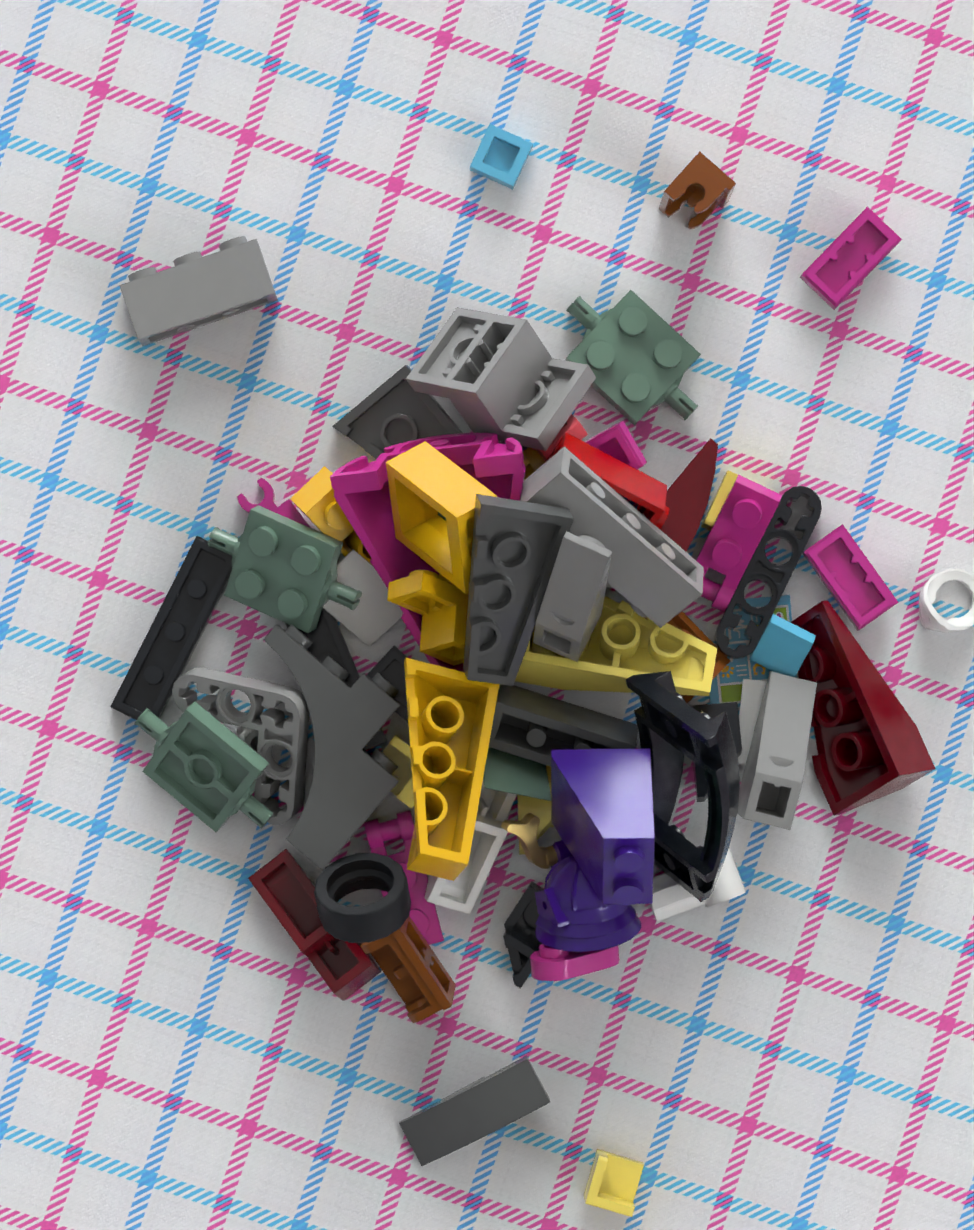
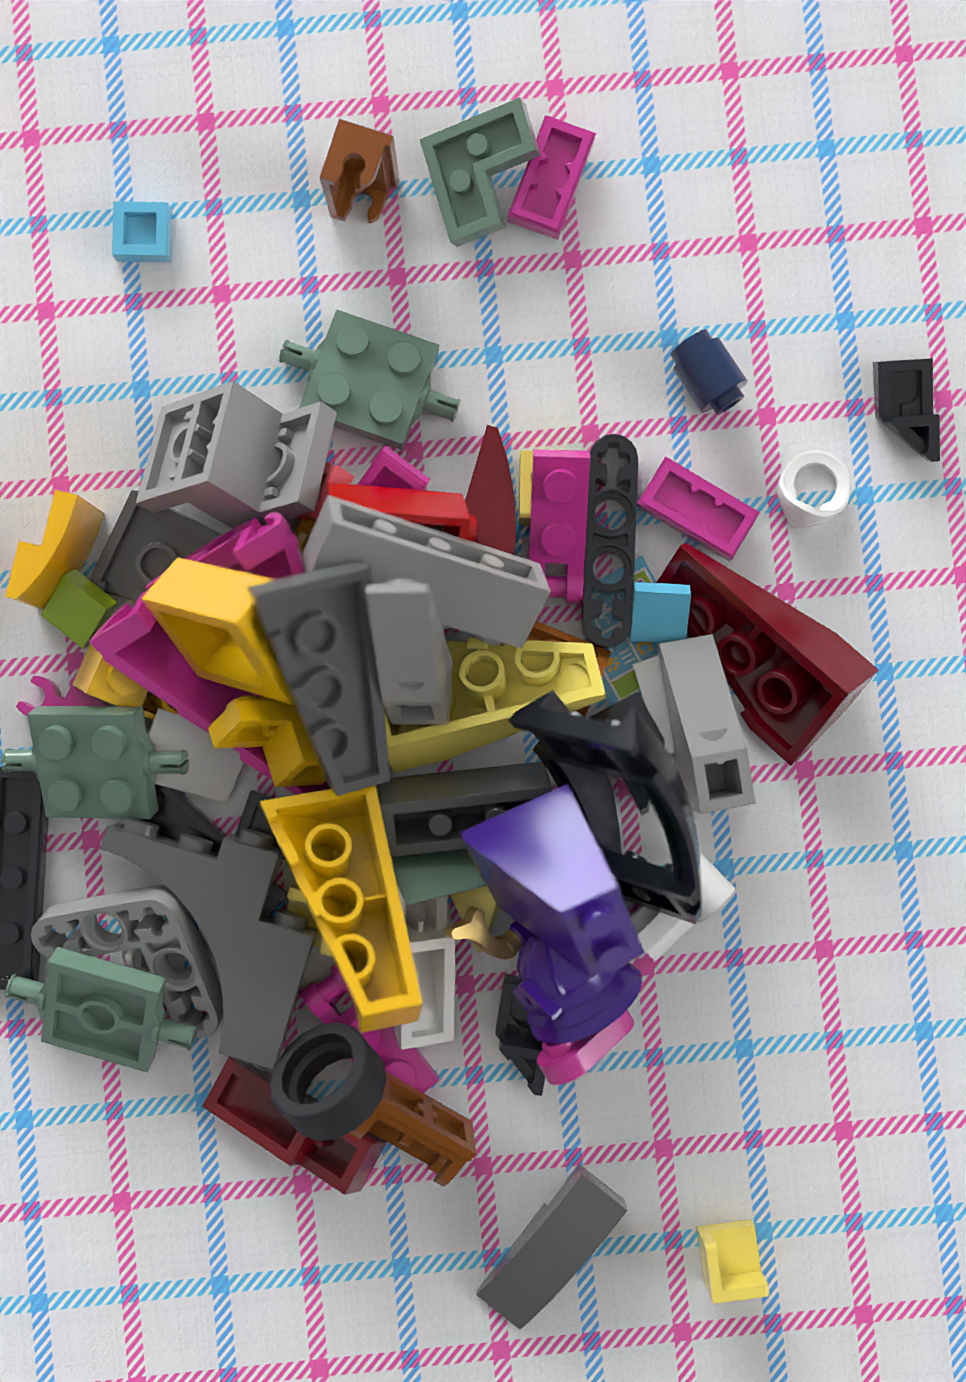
camera: 20 degrees left, 0 degrees up
none -> yellow slope [5,490,104,610]
none -> lime tile [41,569,118,649]
none -> sand green plate [419,97,541,247]
none -> dark blue brick [670,329,748,415]

